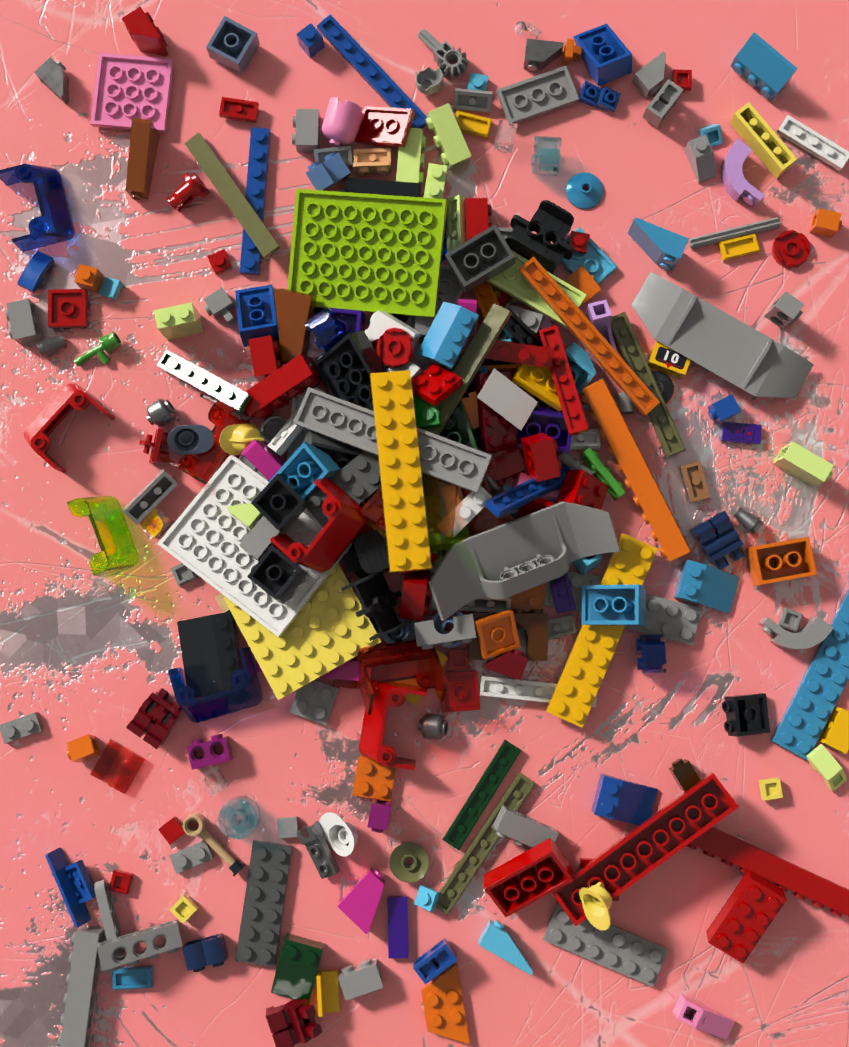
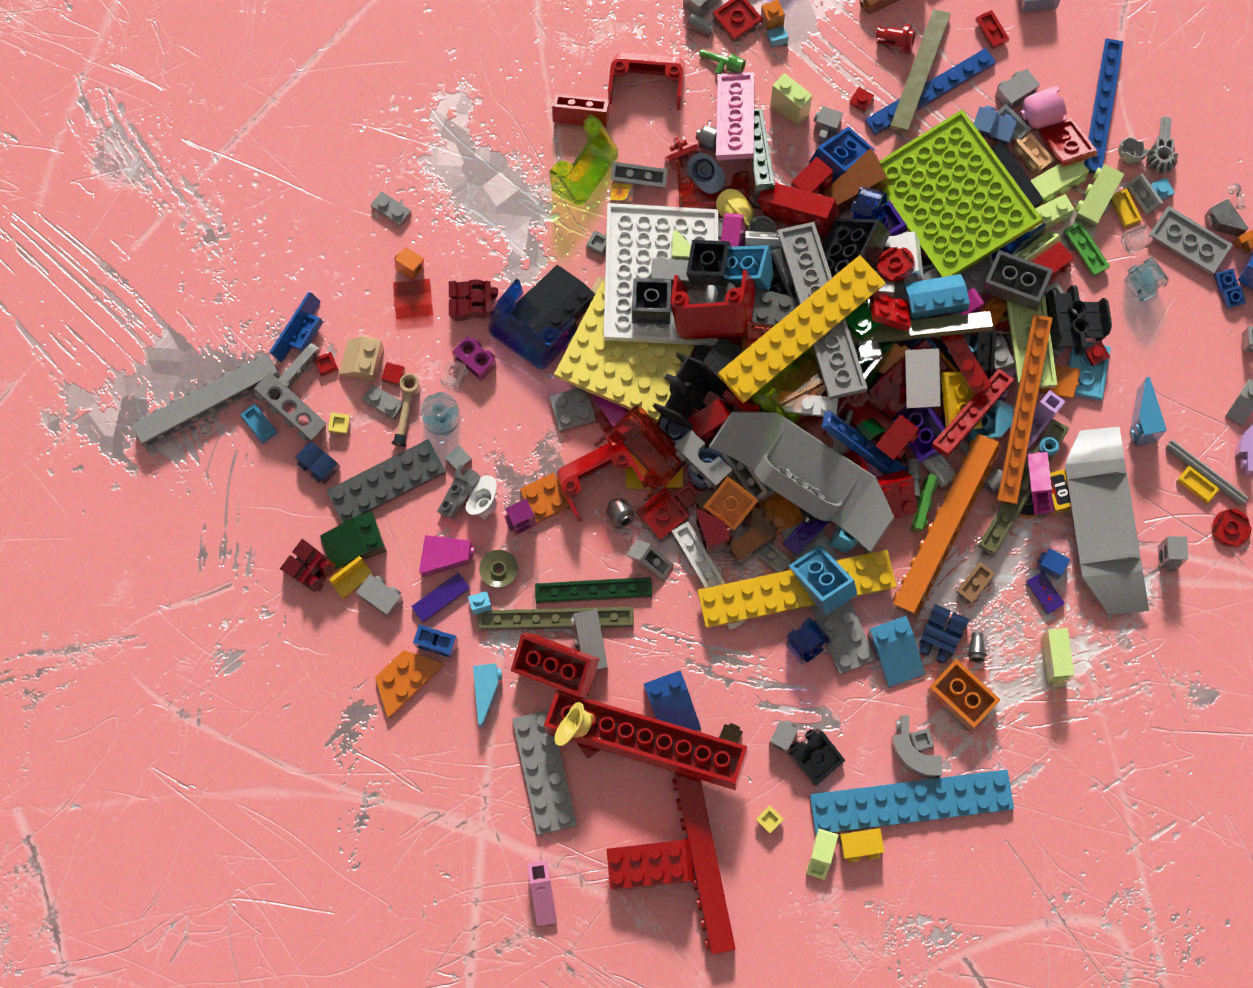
camera: 55 degrees right, 10 degrees down
blue brick [297,23,324,58] -> none
dark azure dish [566,173,603,209] -> none
none -> tan slope [339,337,384,382]
none -> red brick [552,94,609,128]
none -> light grey slope [627,539,674,581]
none -> bright pink plate [716,72,755,160]
none -> light grey brick [769,720,798,753]
none -> dark green tile [856,417,886,441]
none -> clear tile [859,340,880,360]
none -> slope [1028,452,1054,514]
none -> medium azure plate [1039,437,1059,456]
none -> bright green plate [1063,221,1110,277]

